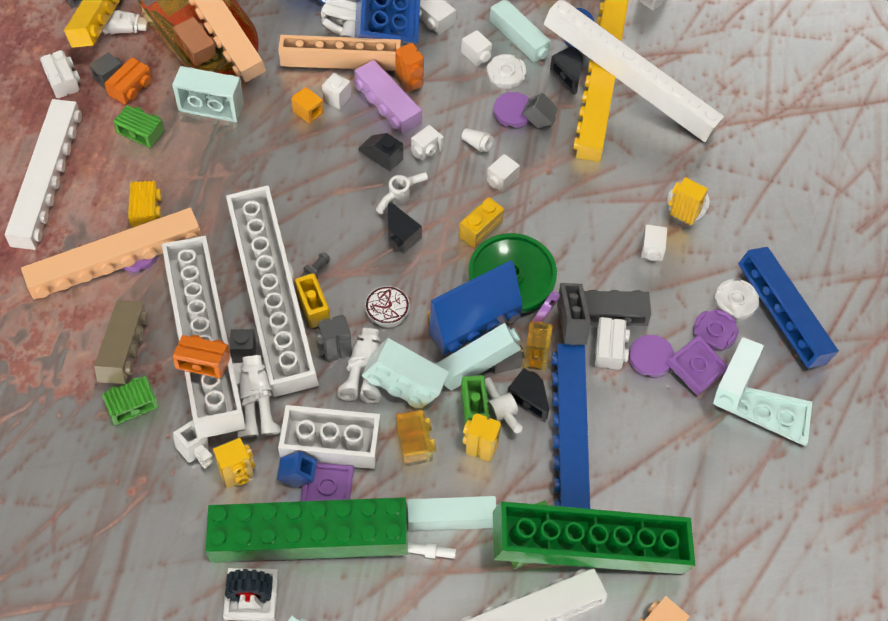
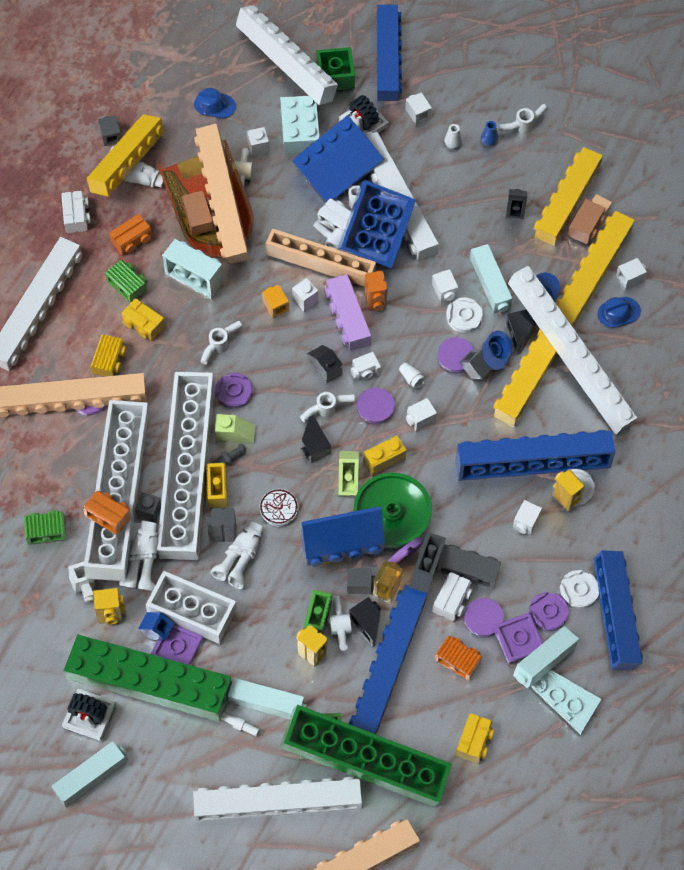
camera: 20 degrees right, 5 degrees up
dark grey brick [89,52,123,89] -> none
dark tan brick [94,300,149,384] -> none
light aqua brick [362,338,449,409] -> none
clear yellow brick [396,409,436,467] -> none
light aqua brick [436,323,521,391] -> none
none -> yellow brick [122,298,166,341]
none -> white piece [200,321,242,364]
none -> medium lavender tile [215,373,253,409]
none -> yellowish green slope [215,414,256,444]
none -> yellowish green slope [338,451,359,496]
none -> medium lavender tile [357,388,395,424]
none -> orange brick [435,636,482,681]
none -> blue brick [455,430,616,481]
none -> yellow brick [455,713,495,764]
none -> blue piece [482,331,512,370]
none -> blue piece [597,297,641,328]

